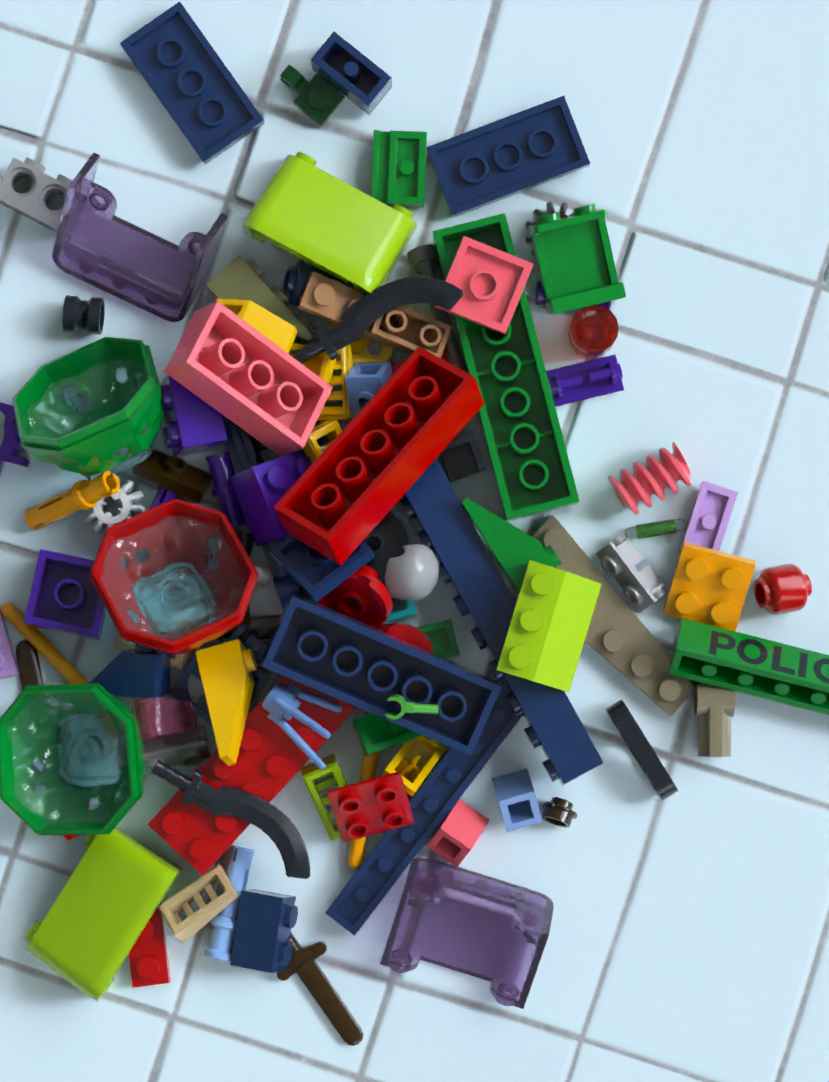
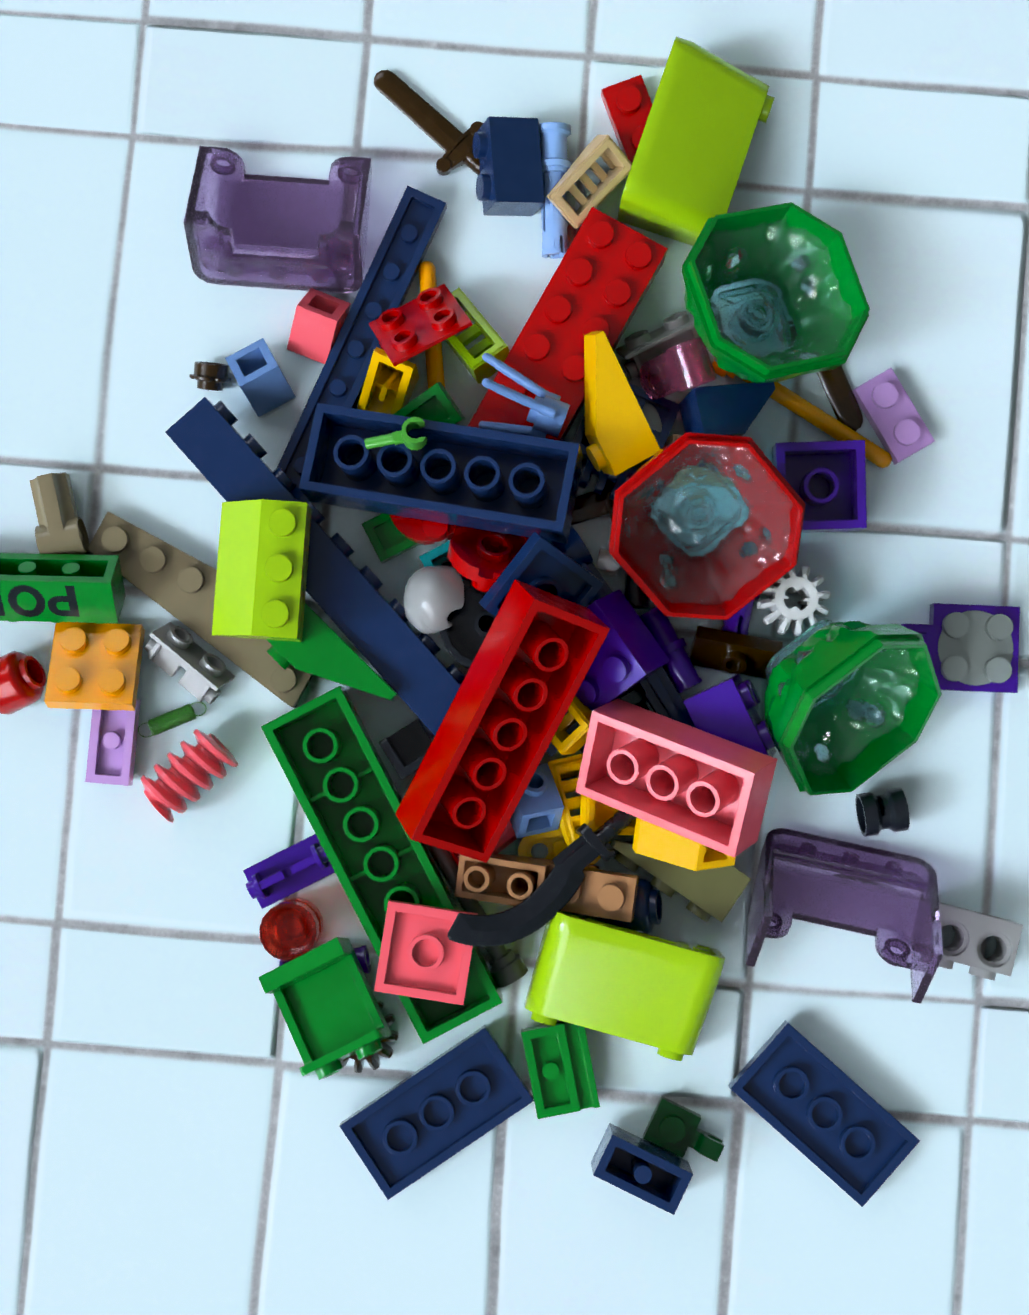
camera: 160 degrees right, 0 degrees up
light orange pin [24,471,120,531] -> none
black sword [151,759,310,879] -> none
black beam [605,699,678,801] -> none

